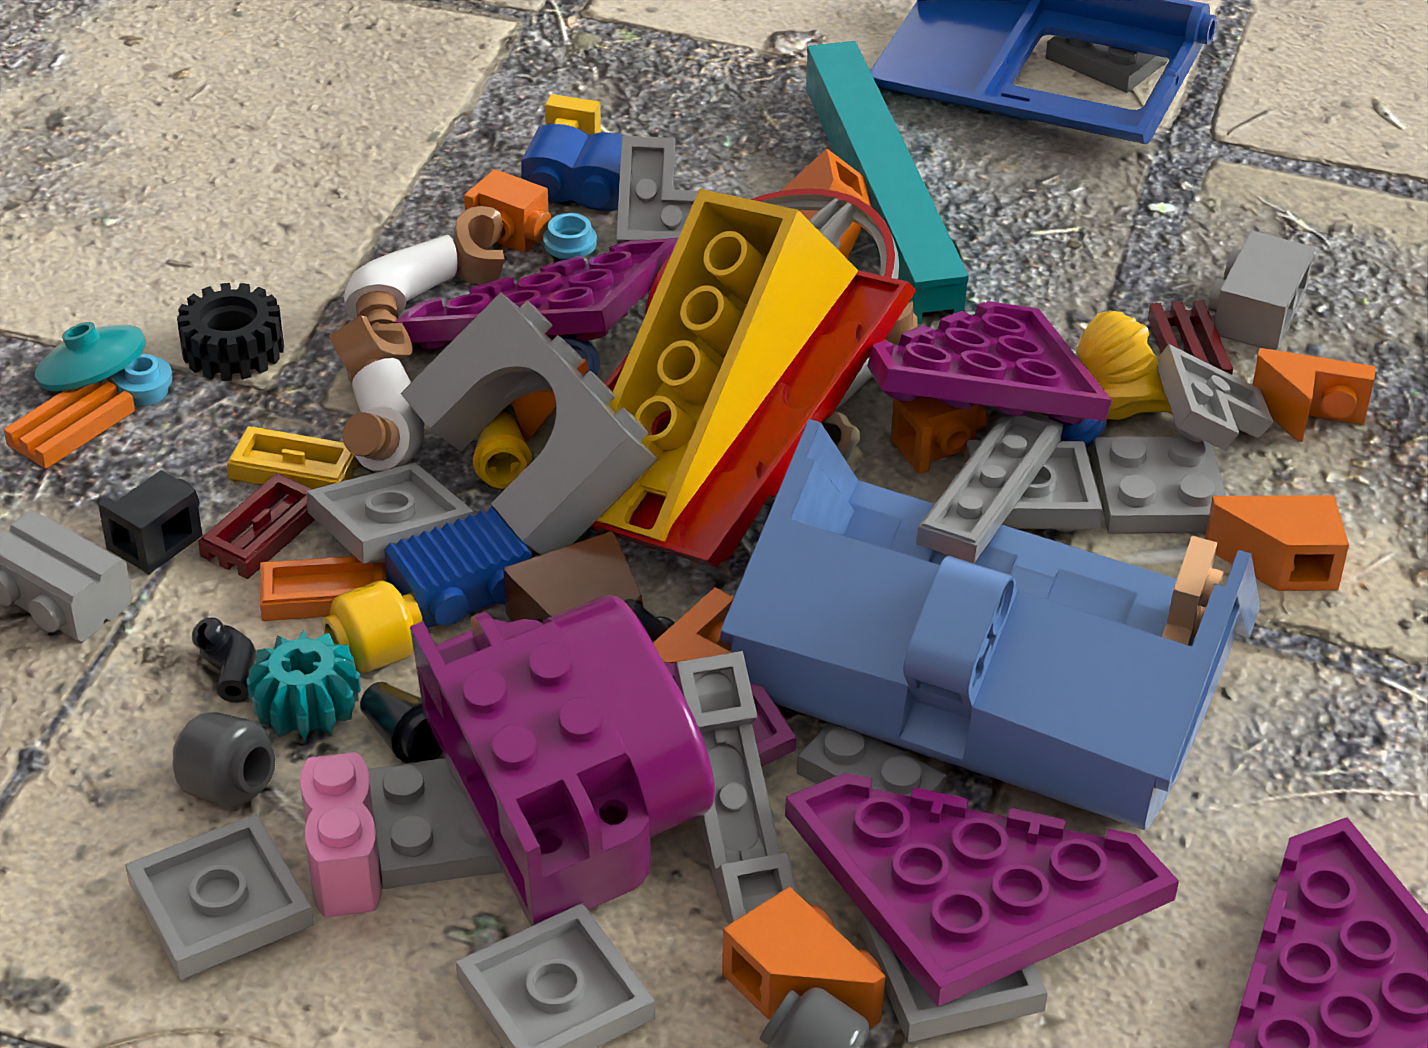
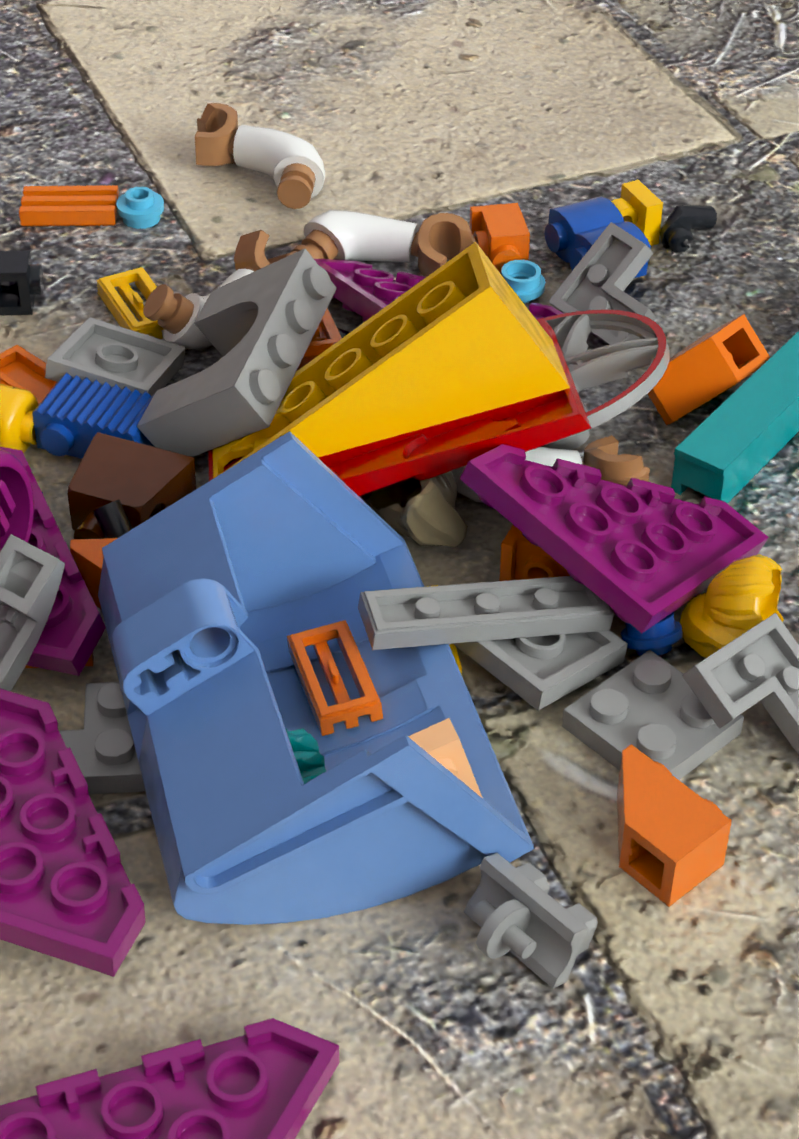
camera: 50 degrees right, 0 degrees up
teal dish [35,322,146,391] -> none
black tyre [177,283,284,381] -> none
dark red tile [198,473,315,579] -> none
none -> piece [195,103,325,209]
none -> light grey hips [464,853,598,989]
none -> black arm [660,204,717,253]

